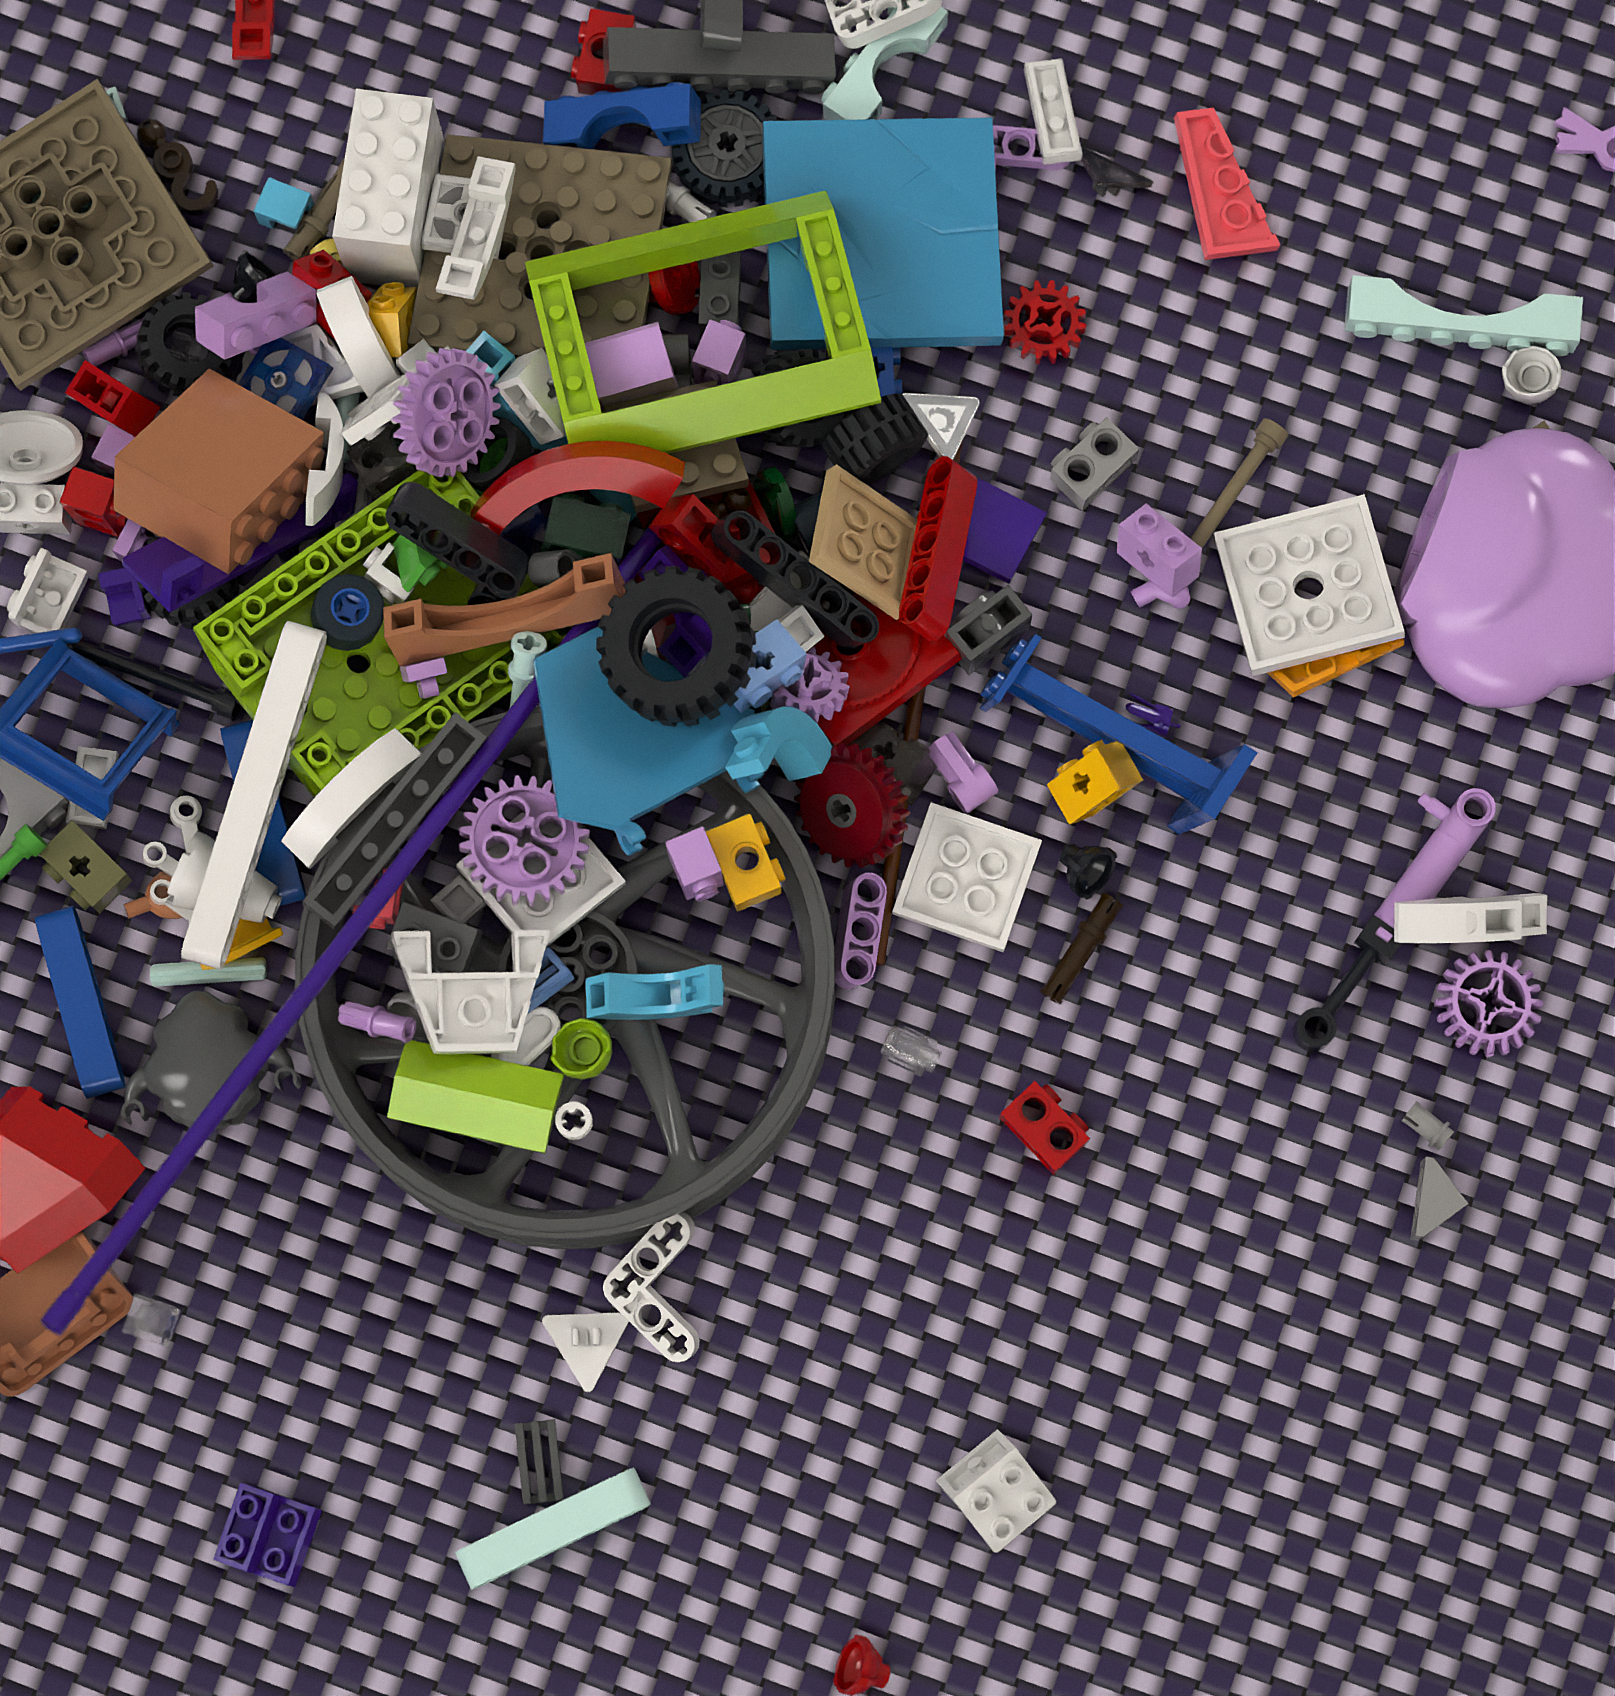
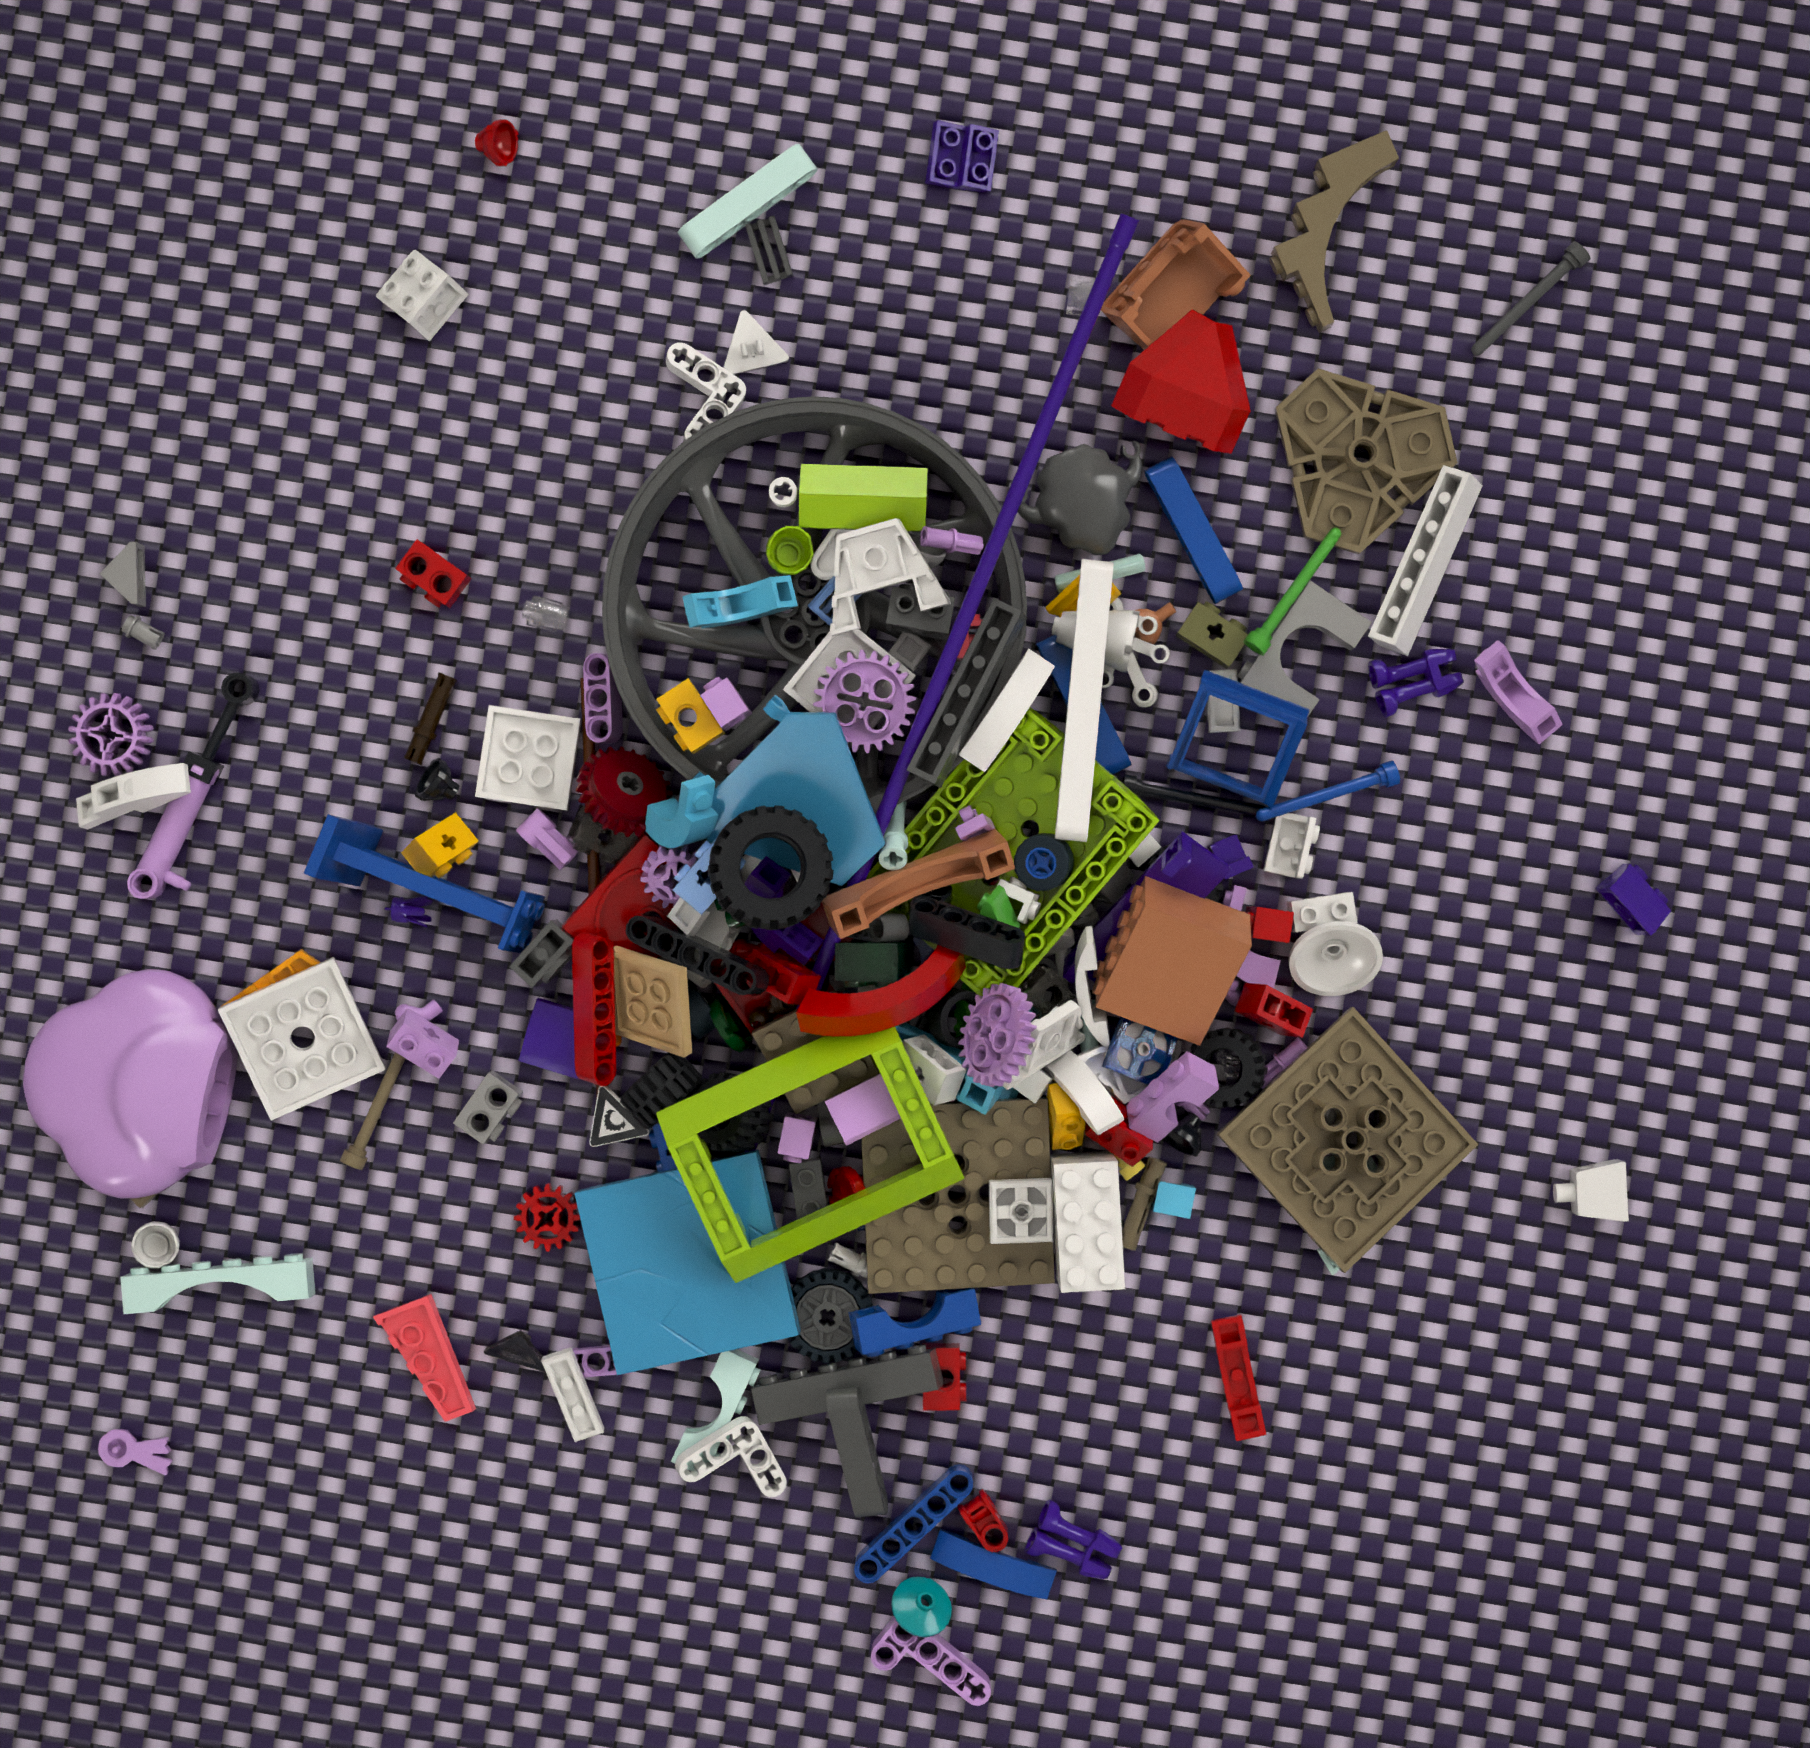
camera: 165 degrees right, 10 degrees up
dark brown piece [137,118,218,215] -> none
white slope [436,156,516,300] -> none

